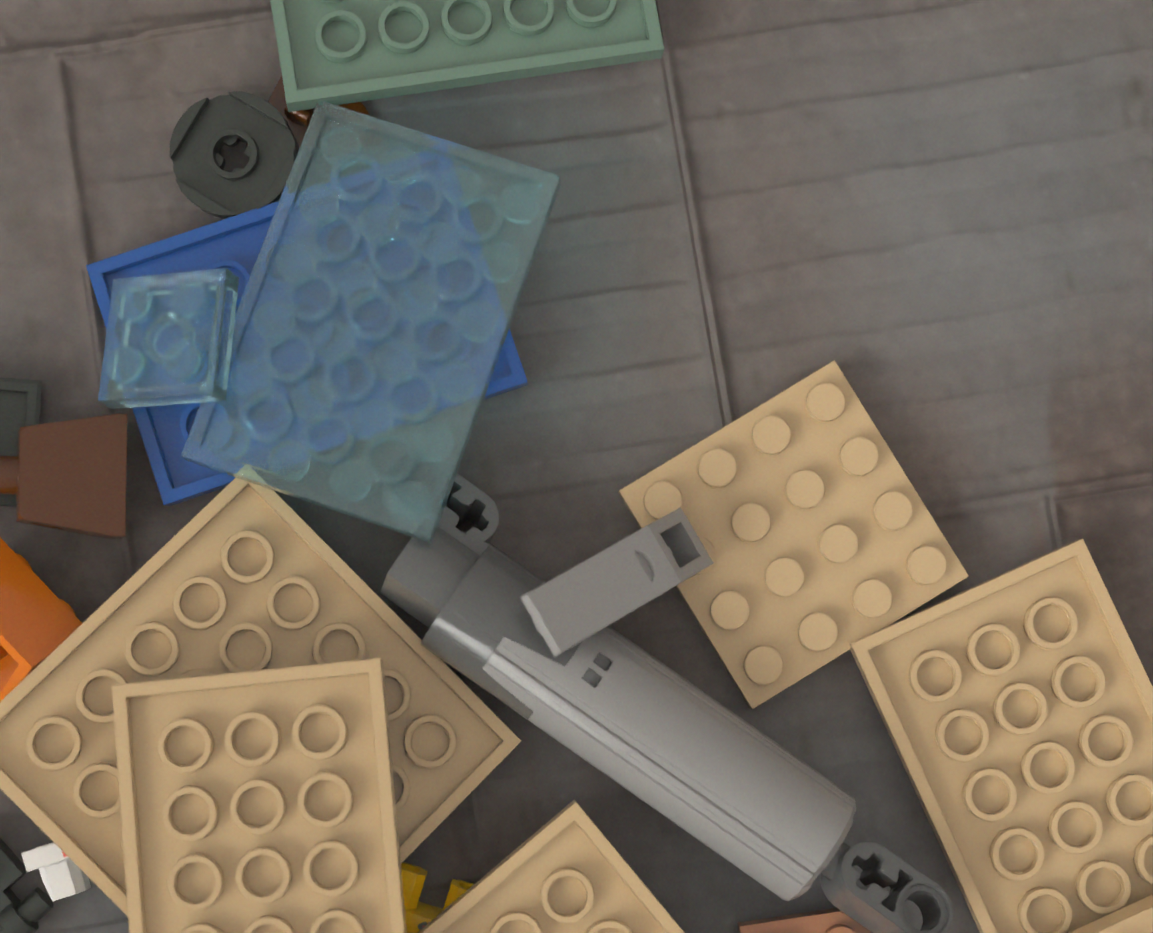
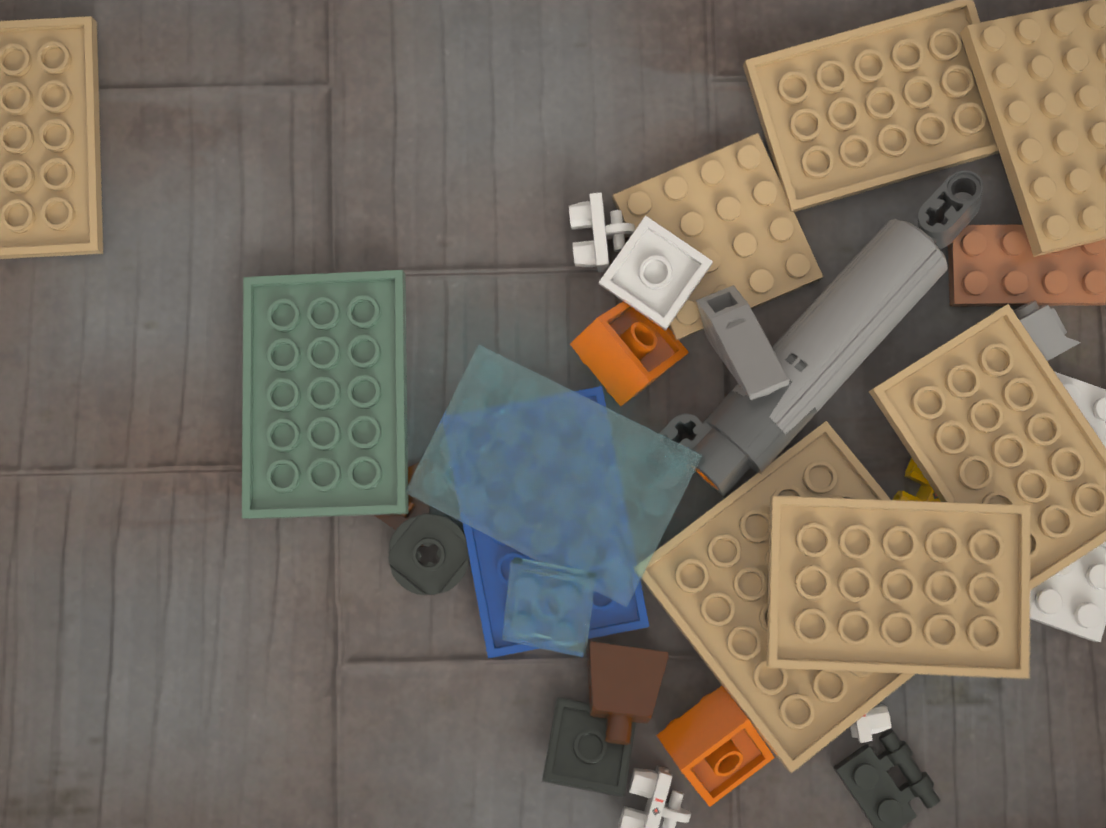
camera: 80 degrees left, 0 degrees up
none -> white hips [569,193,635,273]
none -> orange slope [570,301,689,407]
none -> white plate [599,215,713,330]

